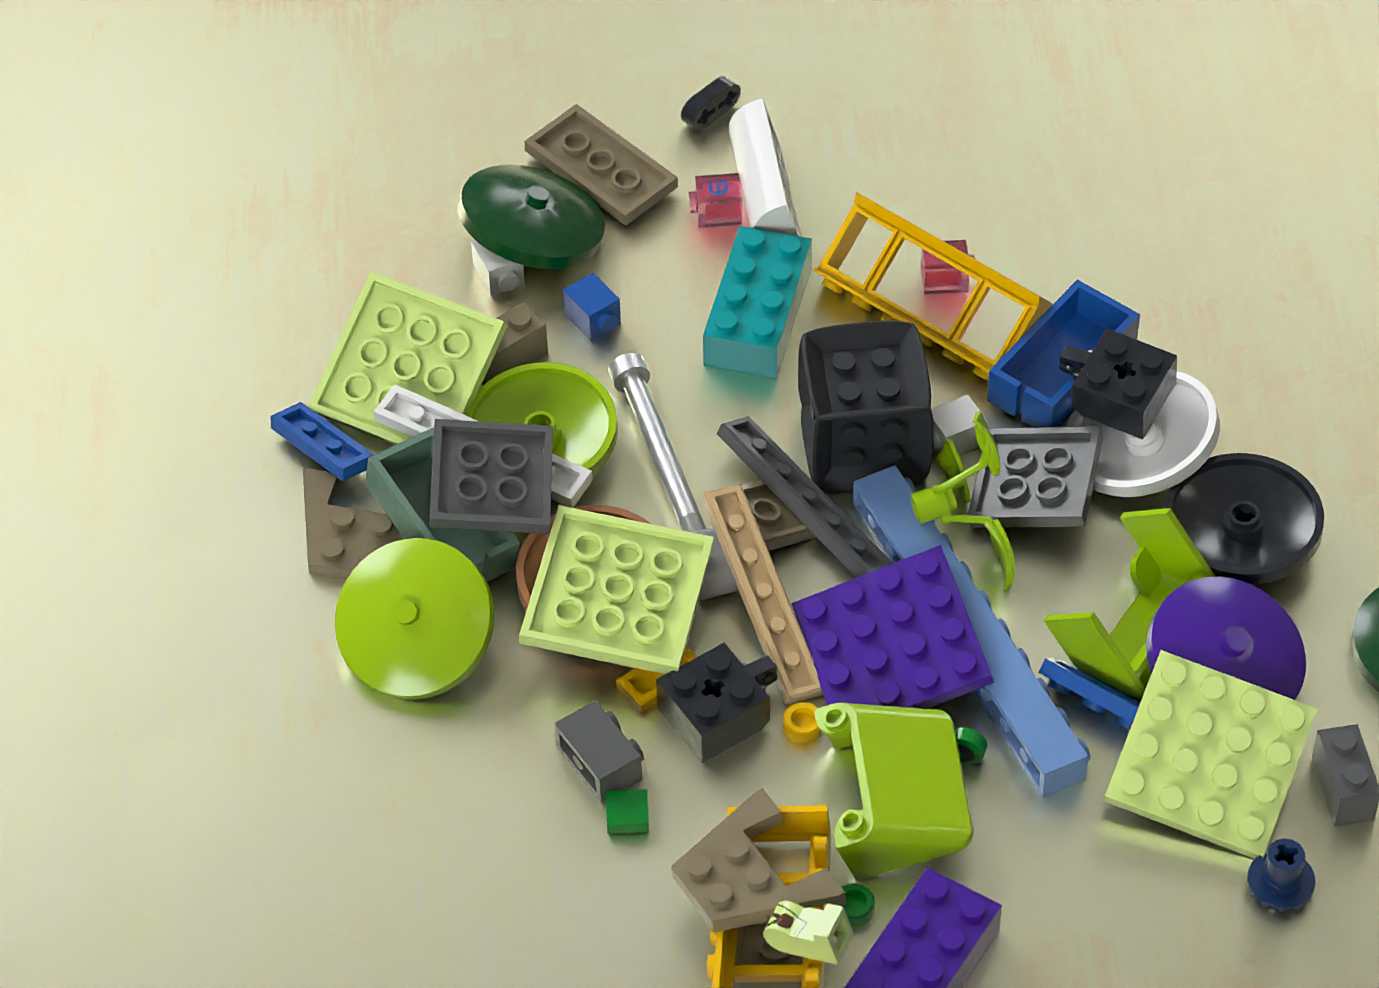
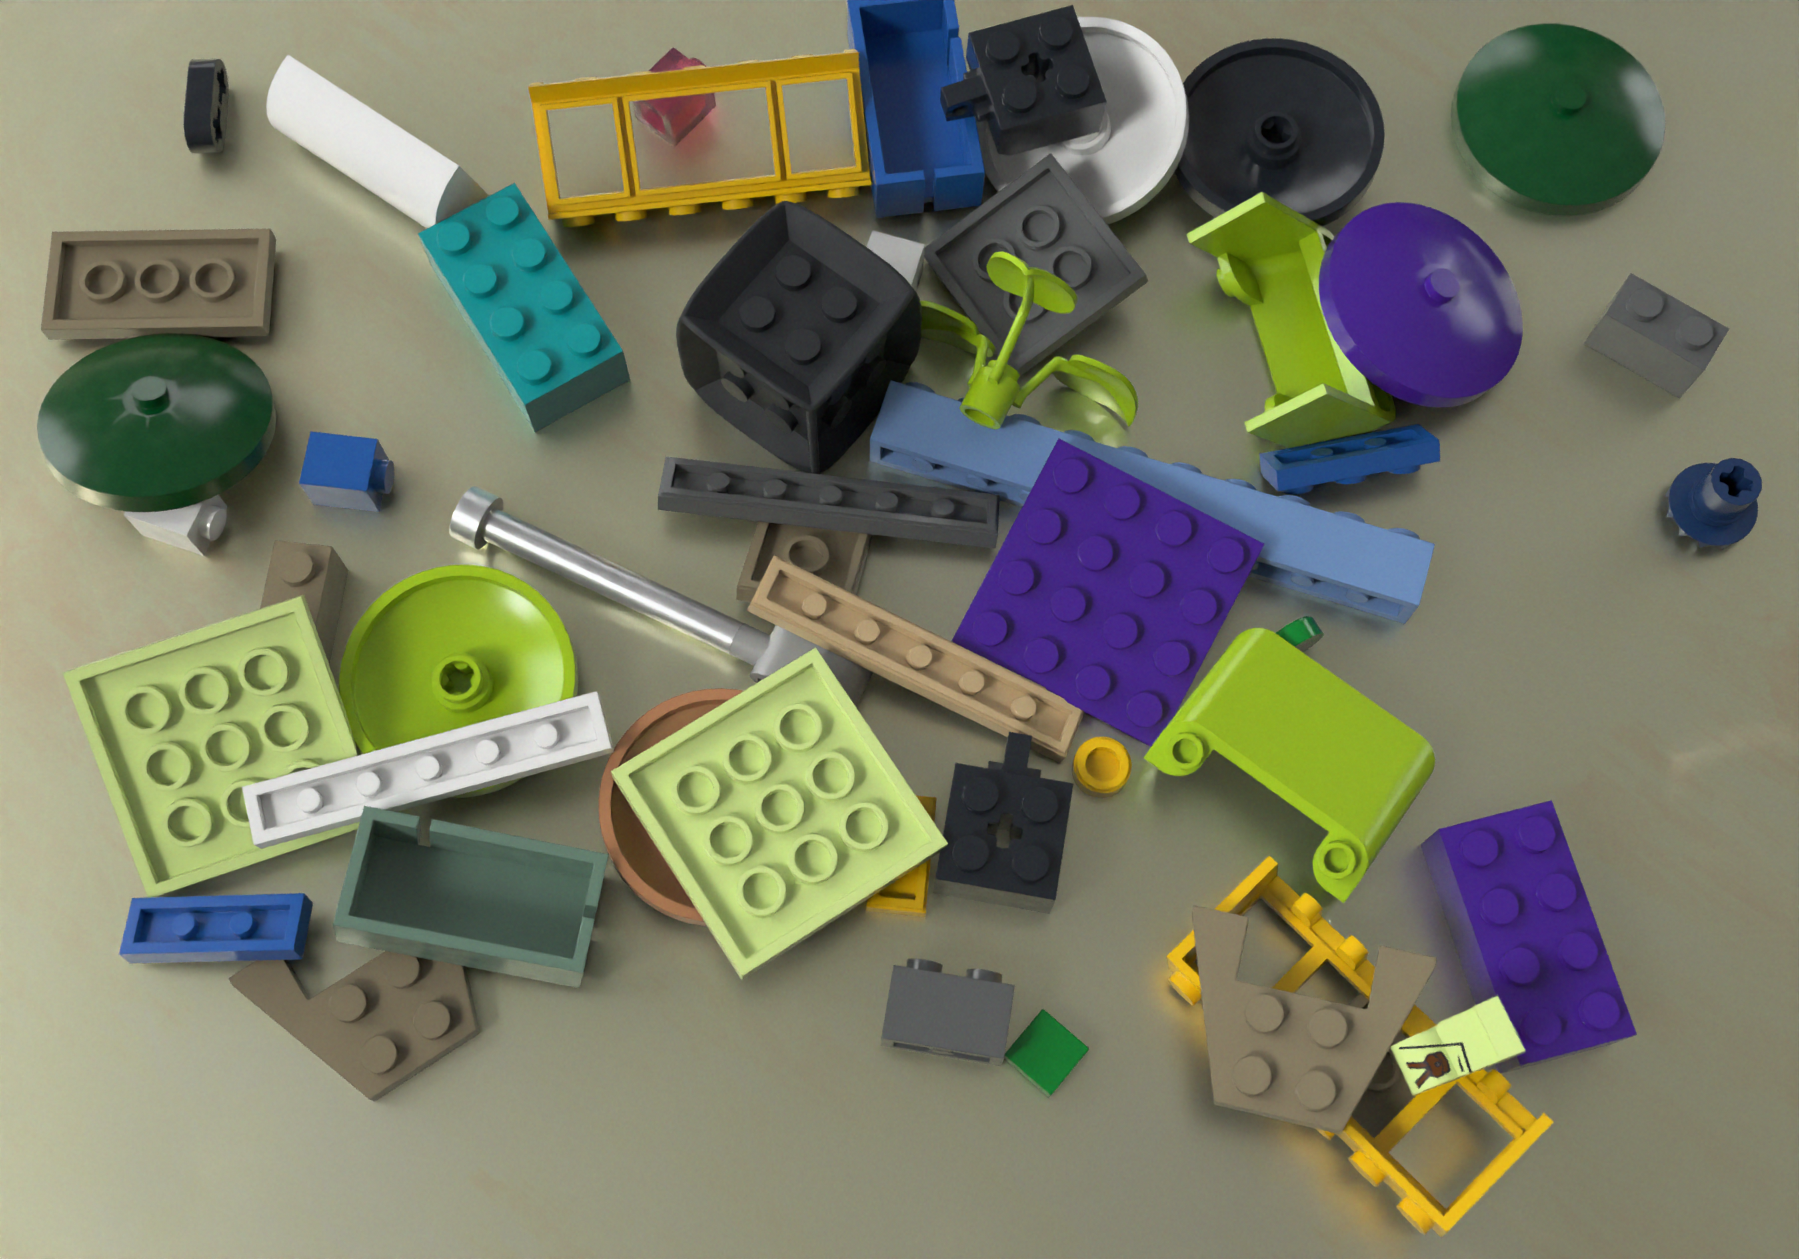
camera: 50 degrees left, 20 degrees up
lime dish [335,538,494,700] -> none
dark grey plate [429,419,553,534] -> none
clear pink brick [688,173,742,228] -> none
green tile [841,883,875,927] -> none
yellowish green plate [1103,650,1317,859] -> none

